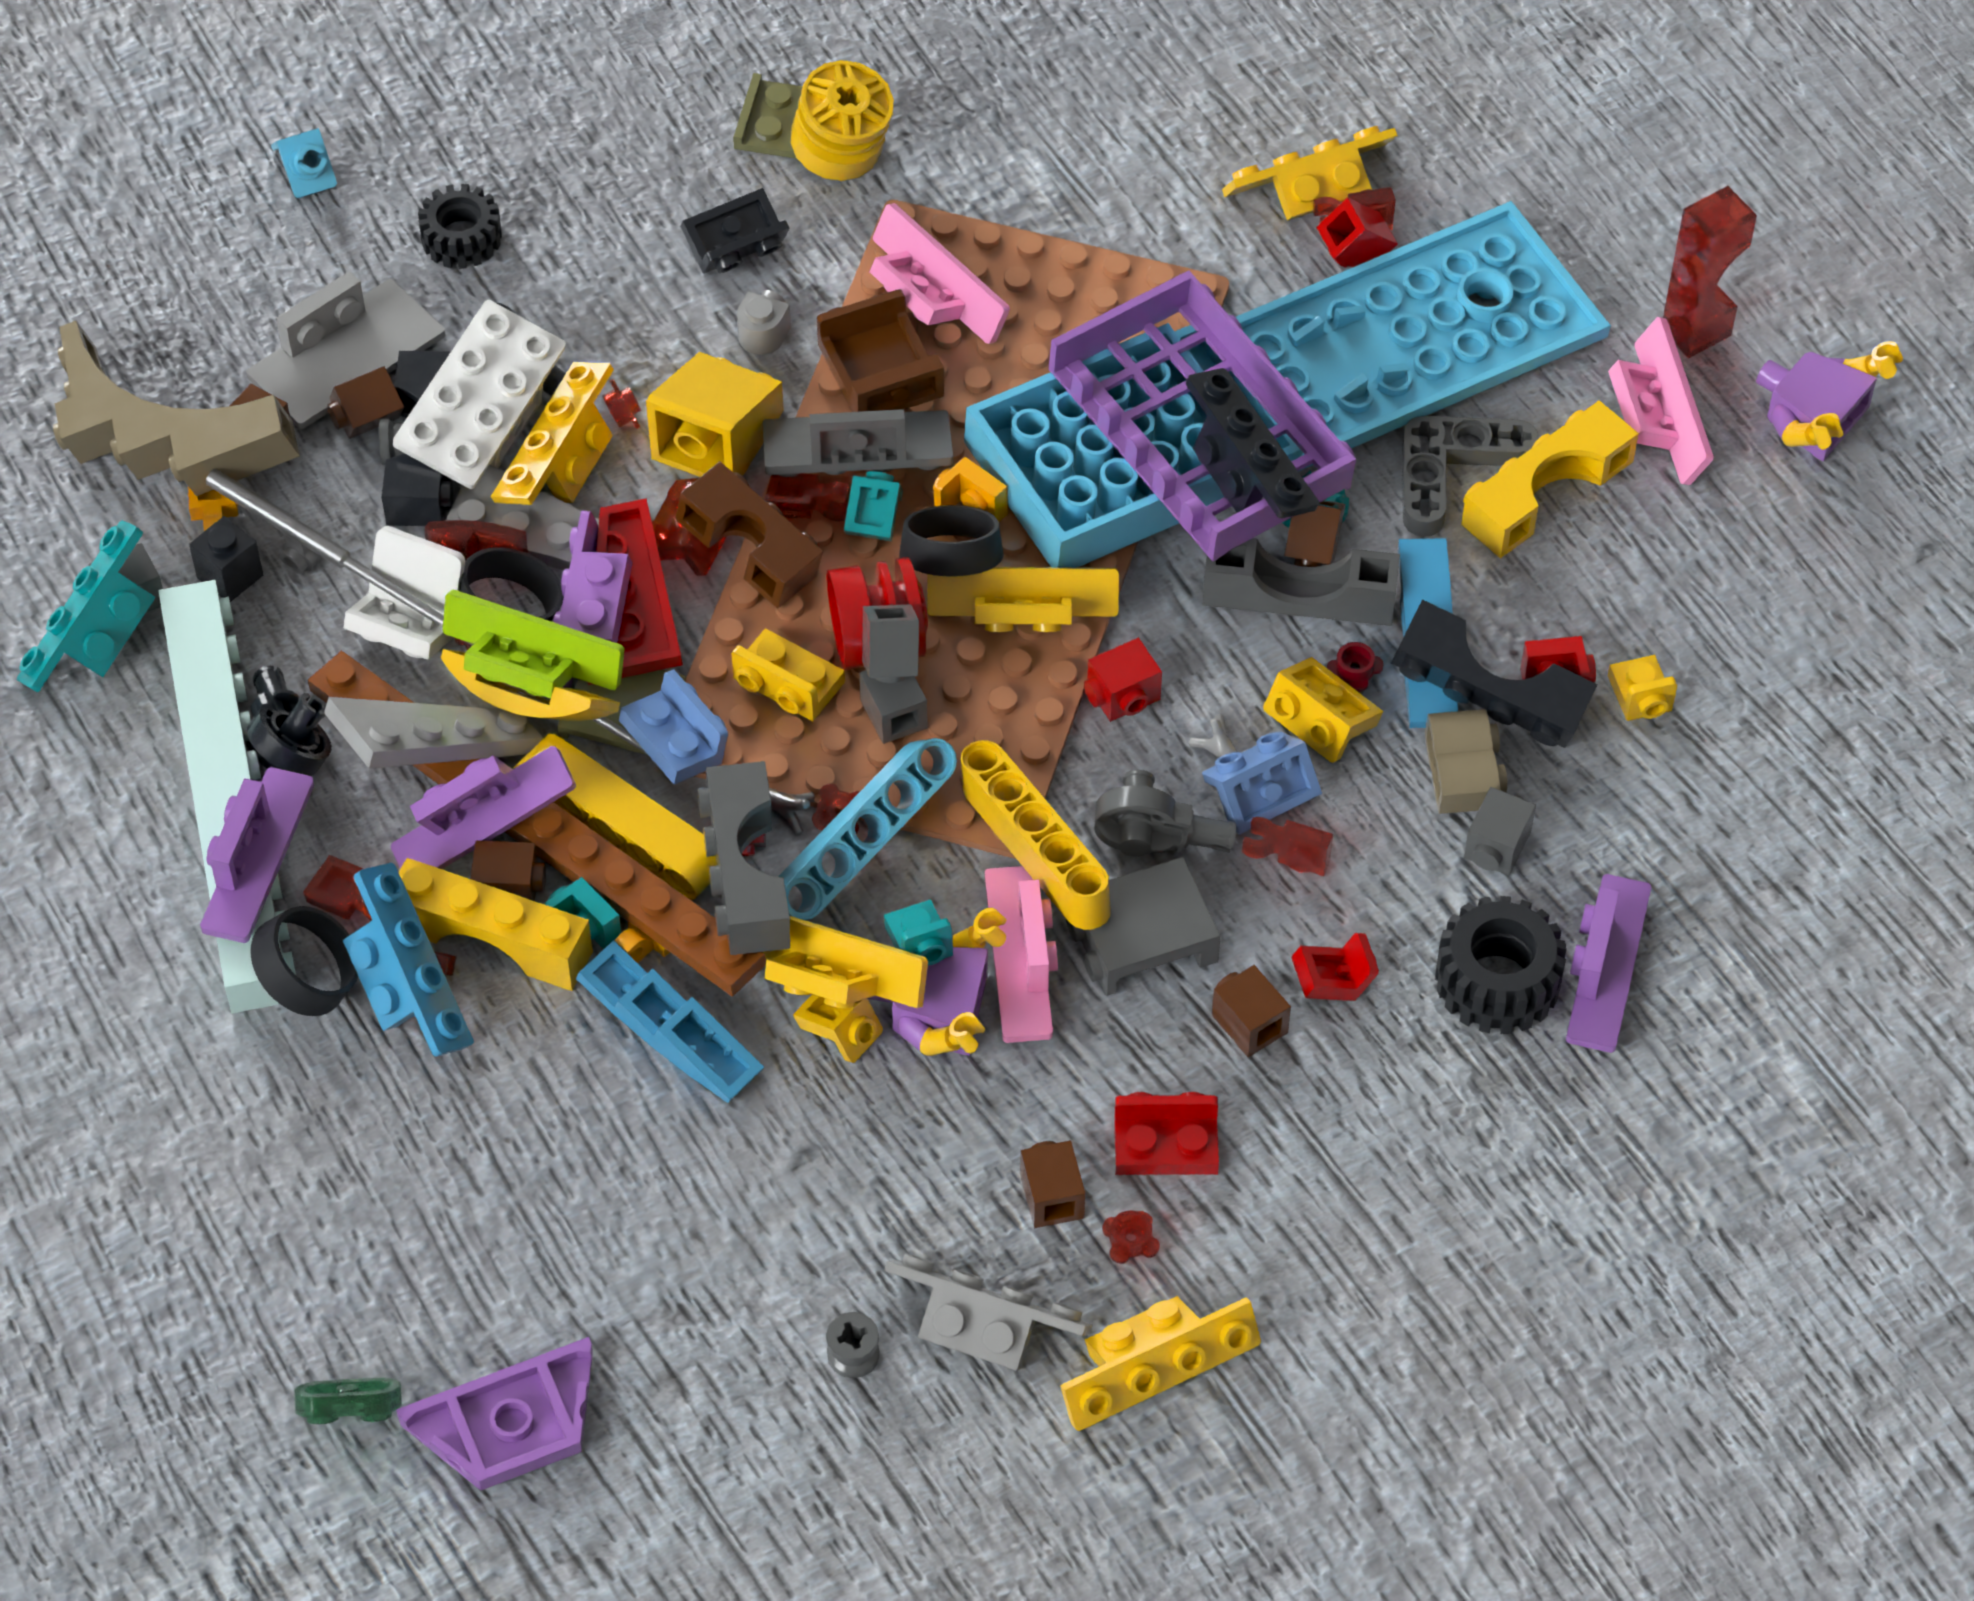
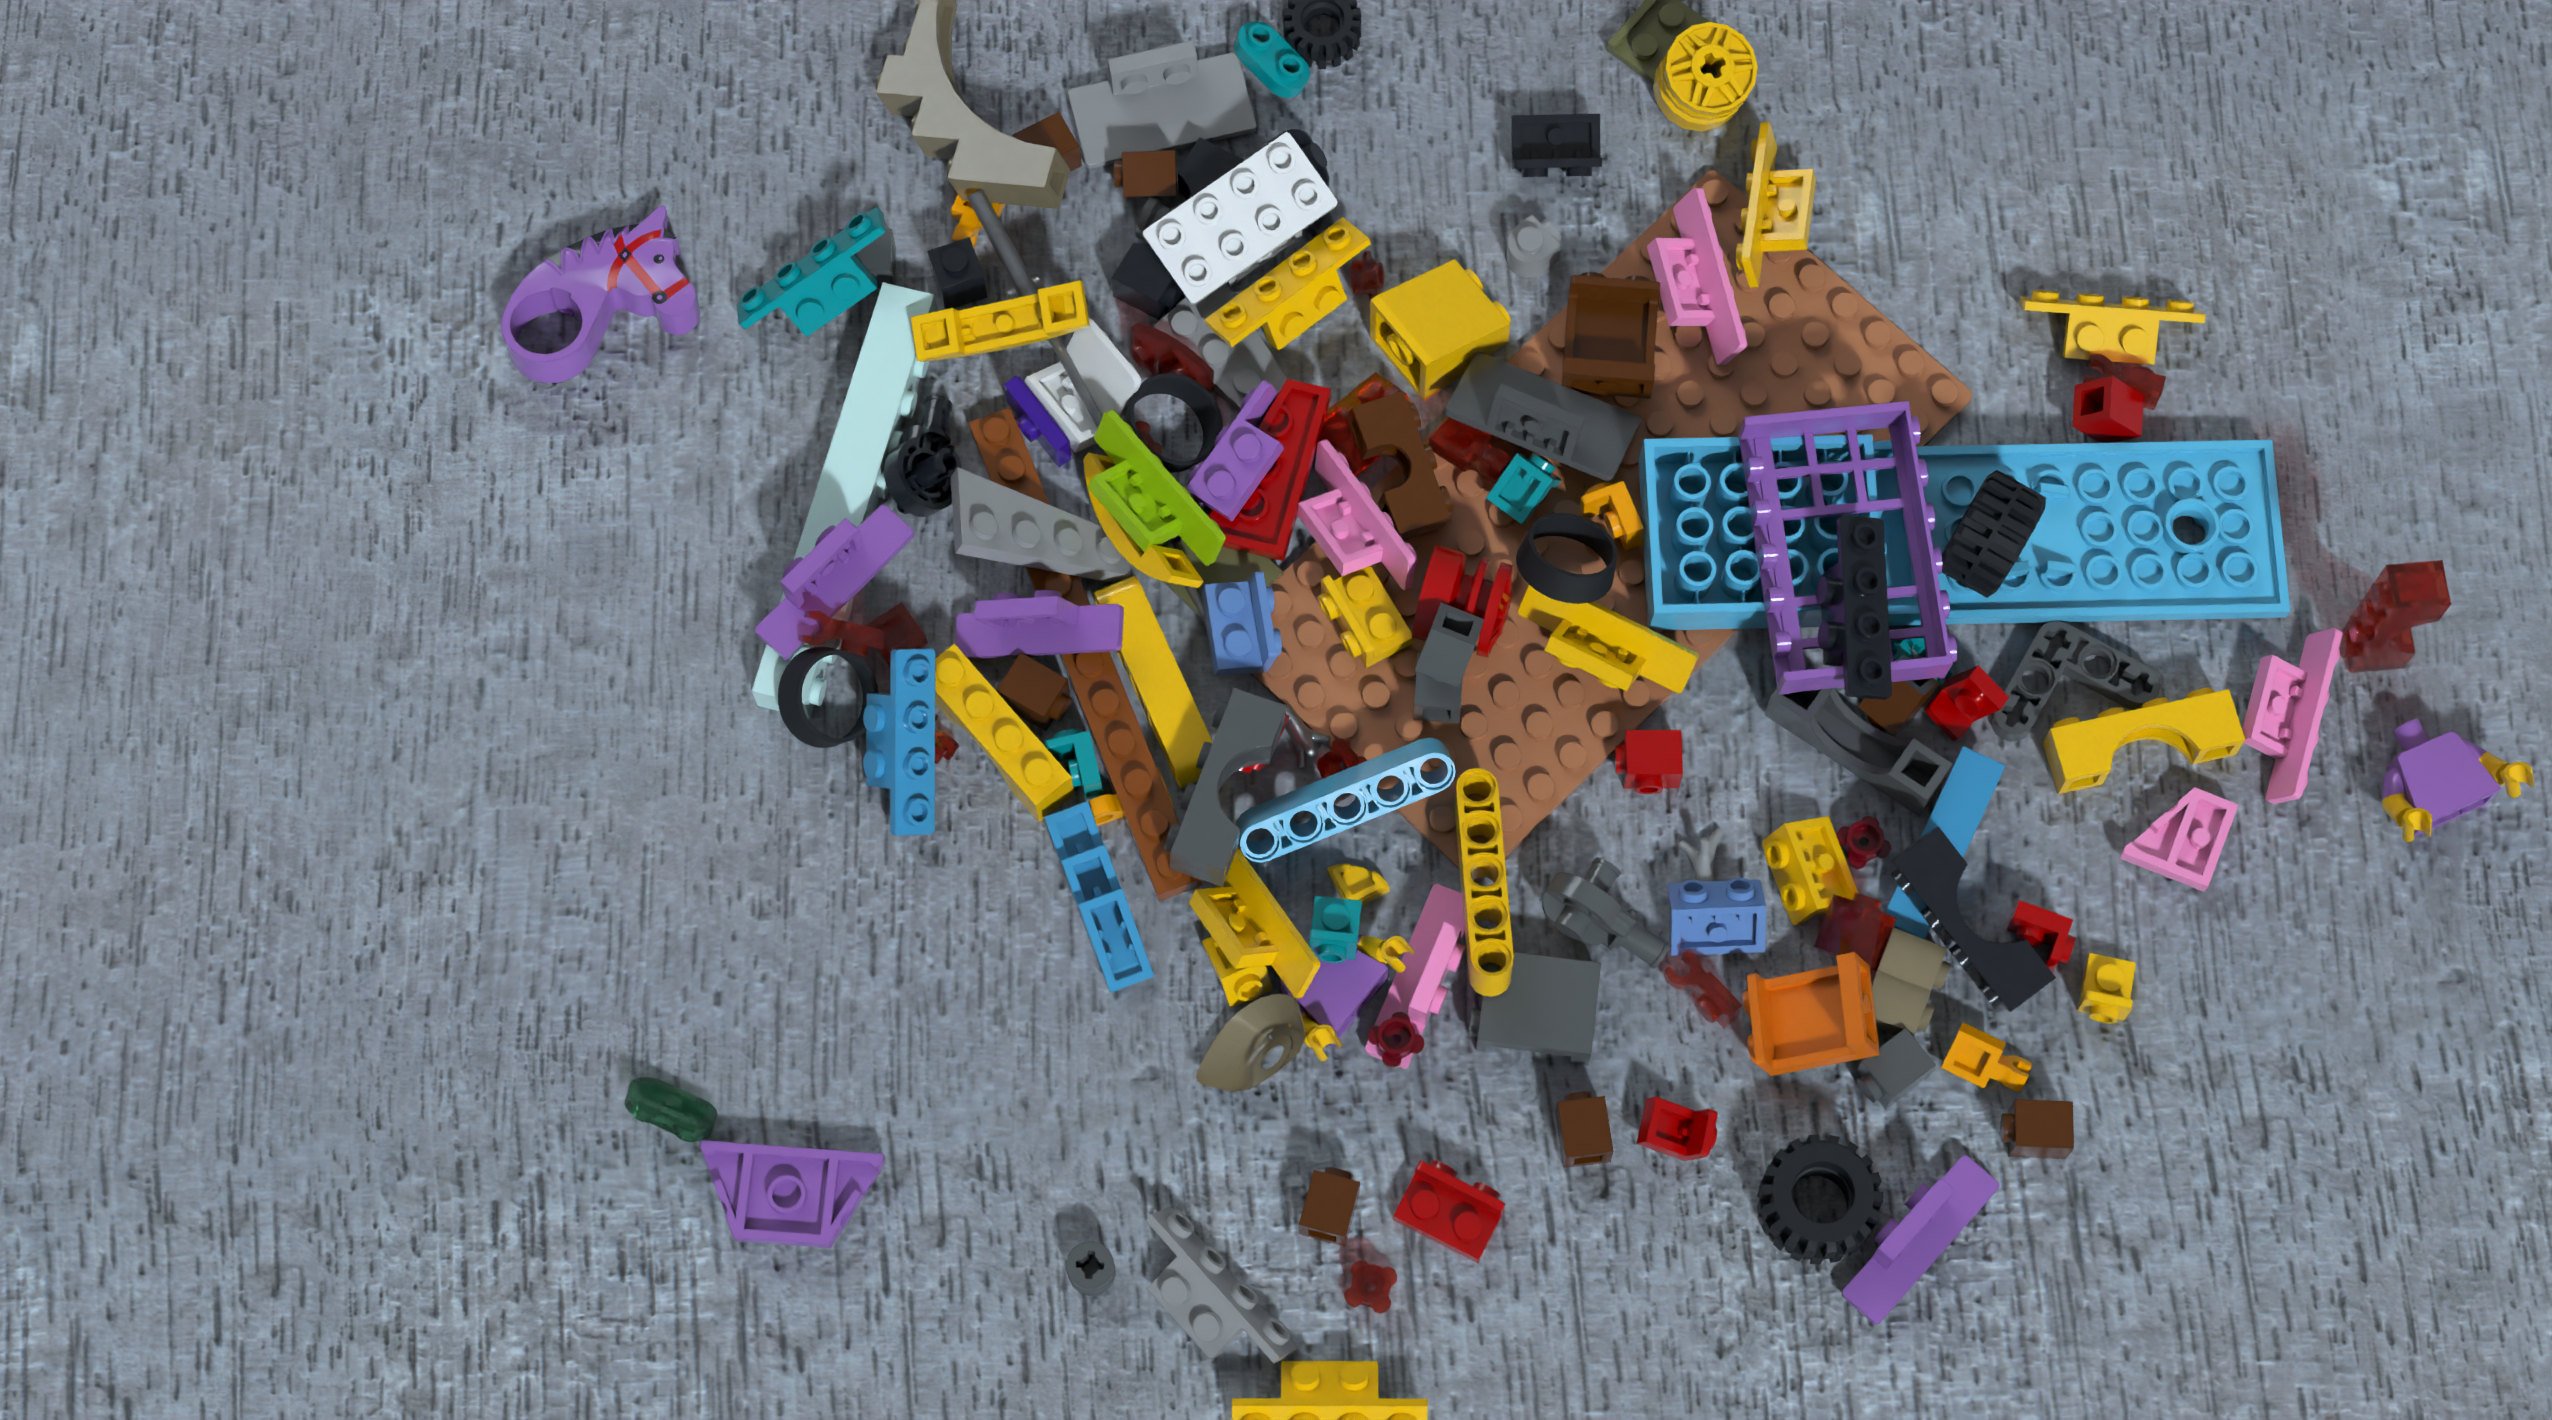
camera: 30 degrees right, 15 degrees up
none -> clear red plate [798,611,887,656]
none -> yellow slope [910,280,1090,362]
none -> dark purple plate [1003,376,1072,468]
none -> dark tan piece [1196,994,1306,1092]
none -> teal plate [1233,21,1310,98]
none -> bright pink bracket [1297,439,1418,590]
none -> yellow tile [1327,863,1390,905]
none -> dark red plate [1368,1012,1424,1068]
none -> yellow bracket [1736,121,1816,288]
none -> orange panel [1743,952,1880,1076]
none -> clear red brick [1813,892,1897,971]
none -> red bracket [1925,665,2009,741]
none -> black tyre [1941,470,2046,598]
none -> light orange plate [1941,1022,2033,1092]
none -> reddish brown brick [2000,1099,2074,1159]
none -> bright pink wing [2119,787,2239,892]

